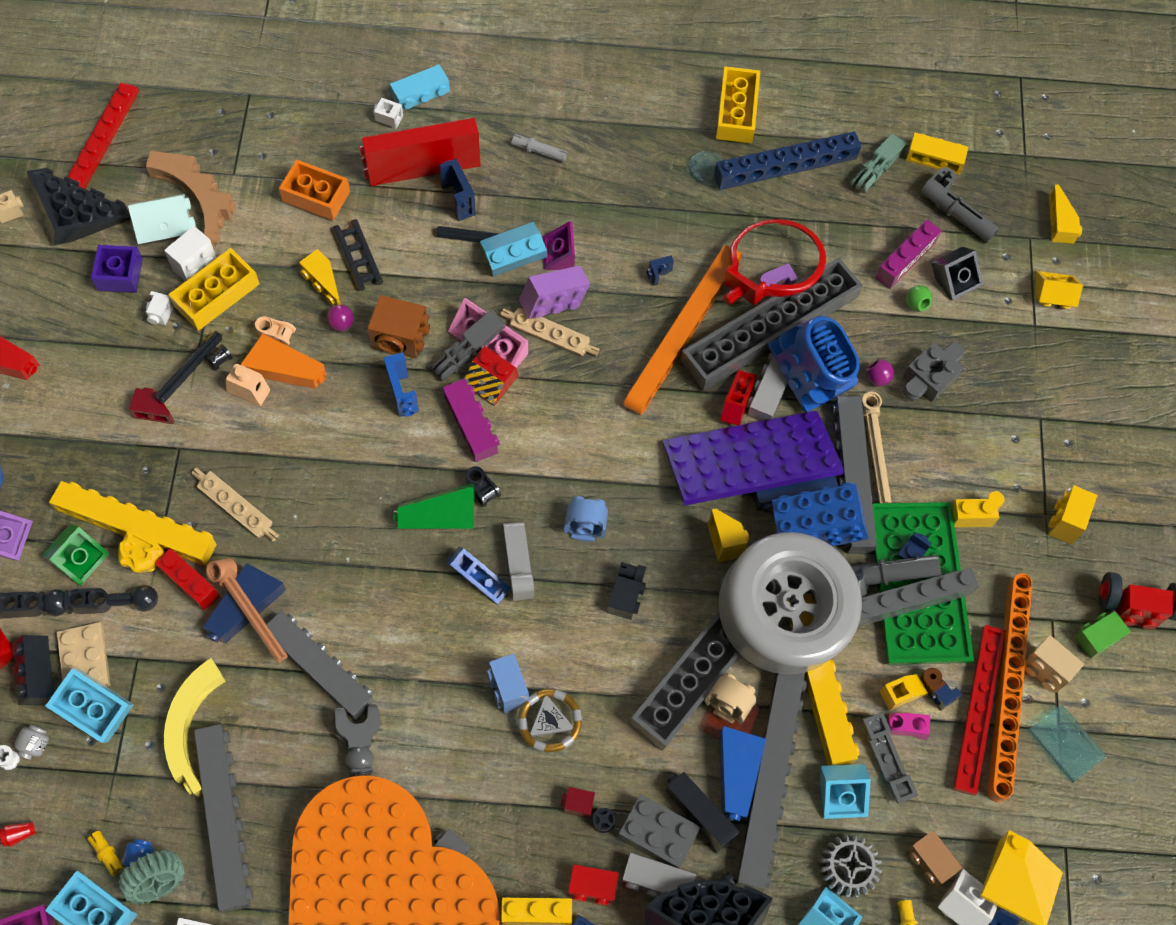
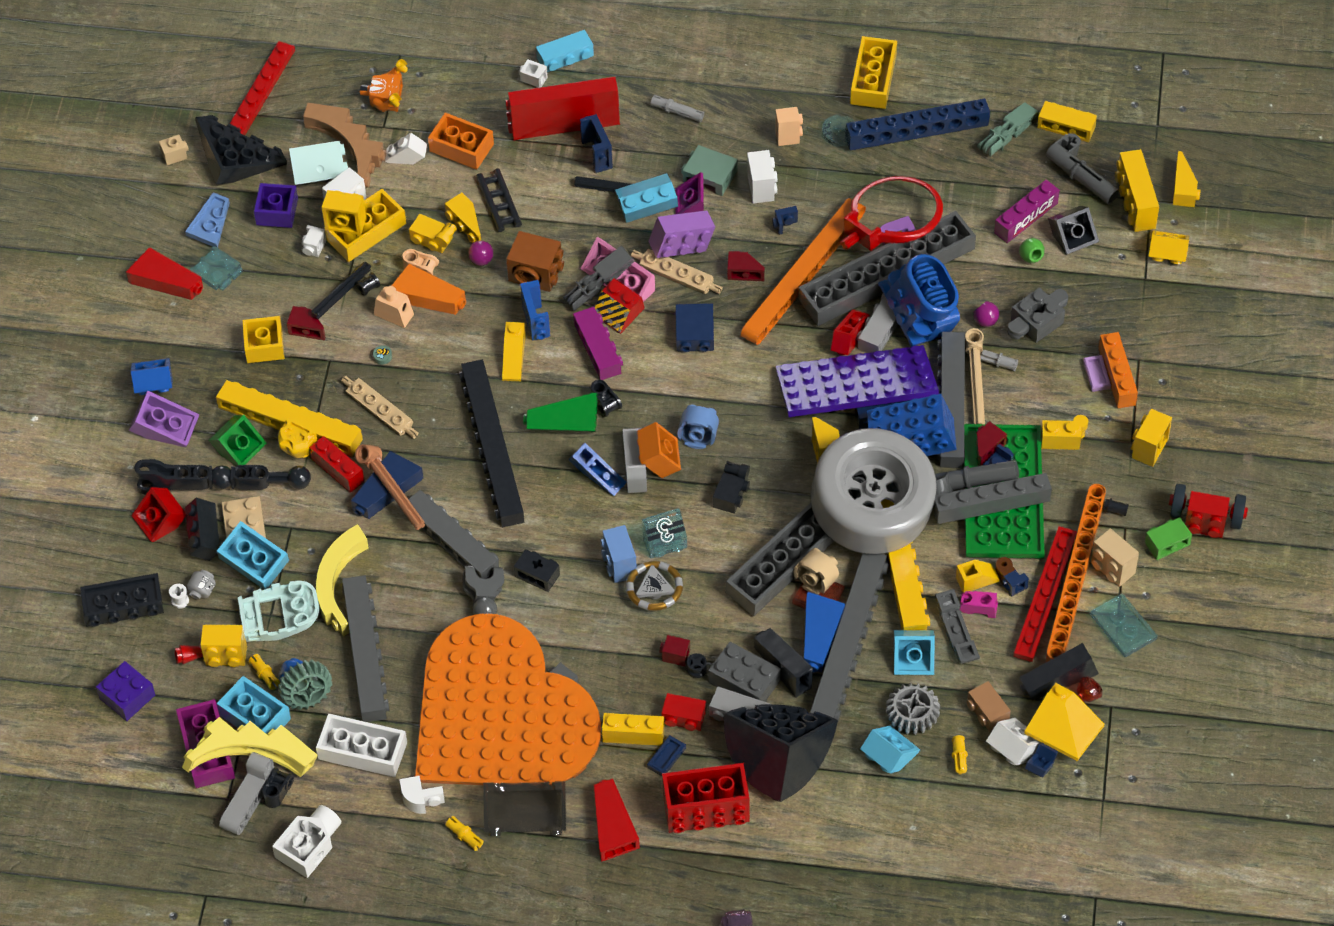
camera: 10 degrees right, 10 degrees down
none -> medium blue wing [185,192,230,249]
none -> clear light blue plate [189,246,243,291]
none -> yellow brick [201,625,247,667]
none -> light aqua slope [238,581,319,642]
none -> yellow brick [242,316,285,363]
none -> yellow brick [322,190,366,235]
none -> orange torso [360,59,408,112]
none -> sand green tile [373,345,392,365]
none -> white slope [385,133,427,165]
none -> yellow hinge [409,214,457,253]
none -> black brick [459,359,525,528]
none -> yellow slope [502,322,526,382]
none -> black brick [514,549,560,592]
none -> orange brick [637,422,681,478]
none -> clear light blue slope [642,508,687,558]
none -> dark blue panel [676,303,714,352]
none -> sand green panel [681,145,738,196]
none -> dark red slope [727,251,765,282]
none -> white brick [747,150,778,204]
none -> light nougat brick [775,107,803,146]
none -> dark red slope [976,421,1007,466]
none -> light grey axle [980,350,1018,371]
none -> black slope [1019,643,1099,701]
none -> clear red cone [1077,676,1103,702]
none -> lavender tile [1083,355,1111,392]
none -> orange brick [1099,332,1138,409]
none -> black pin [1103,498,1129,516]
none -> yellow brick [1115,149,1159,232]

